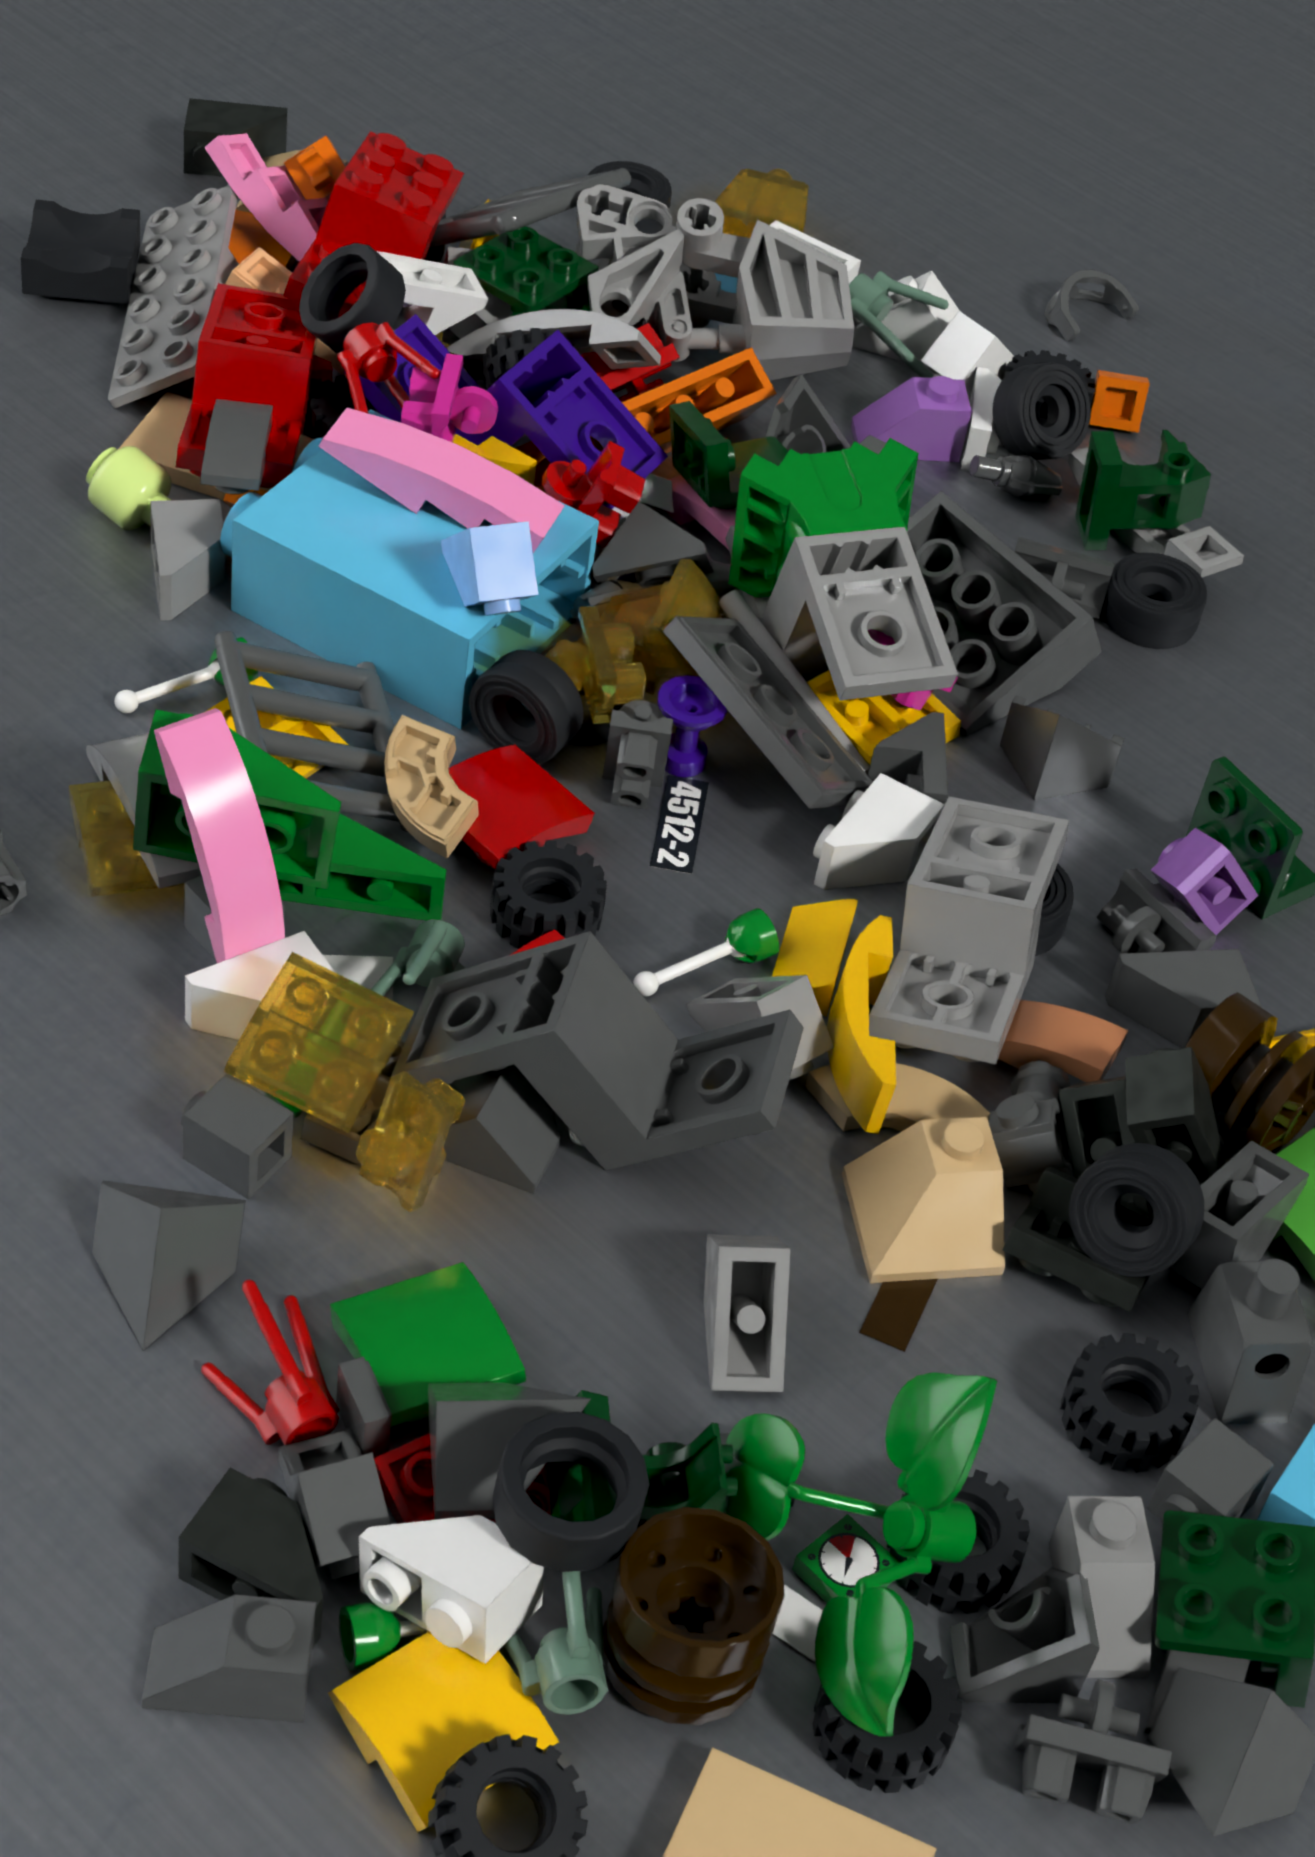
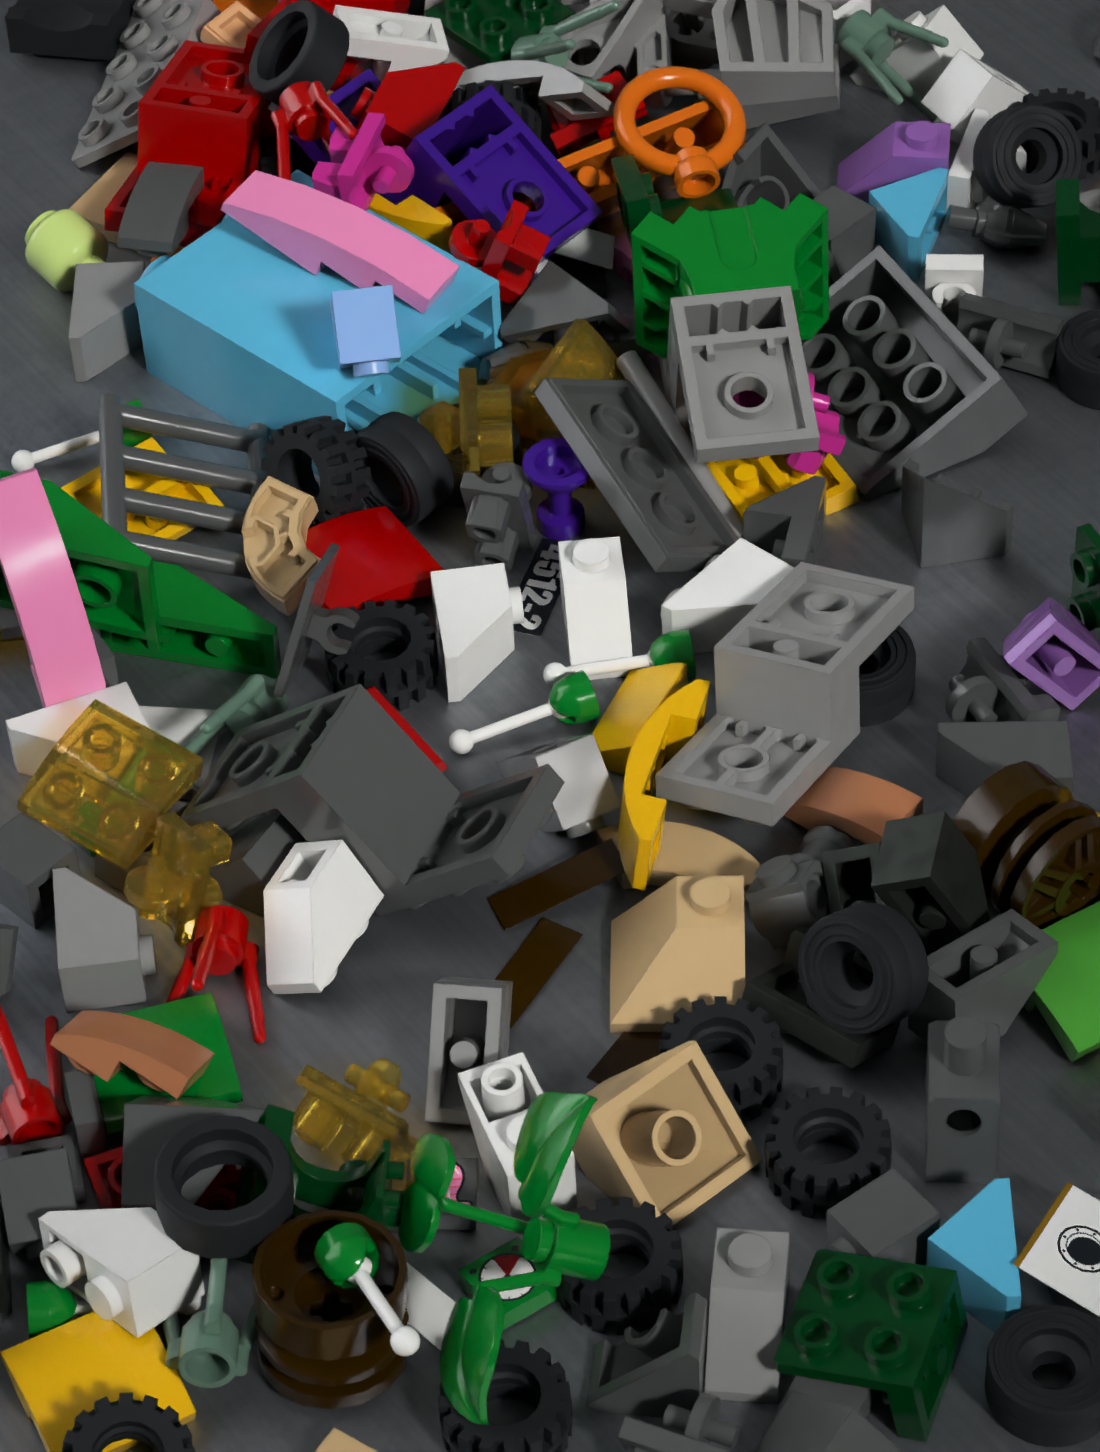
camera: 20 degrees right, 0 degrees up
none -> nougat slope [50,1010,215,1099]
none -> light grey slope [52,867,157,1013]
none -> red plant [165,905,266,1044]
none -> black tyre [261,416,371,529]
none -> white slope [263,839,384,994]
none -> dark grey piece [273,543,360,698]
none -> clear yellow hips [292,1058,418,1162]
none -> hinge [315,1222,420,1356]
none -> red slope [349,62,465,150]
none -> white slope [430,563,524,703]
none -> white slope [457,1052,577,1222]
none -> dark brown sticker [488,838,625,930]
none -> dark brown sticker [495,917,583,1029]
none -> sand green plant [511,0,620,94]
none -> hinge [543,629,696,687]
none -> white slope [558,536,634,680]
none -> tan slope [572,1040,763,1225]
none -> orange piece [613,66,746,198]
none -> black tyre [660,996,784,1121]
none -> medium azure slope [869,167,950,282]
none -> white tile [924,254,984,313]

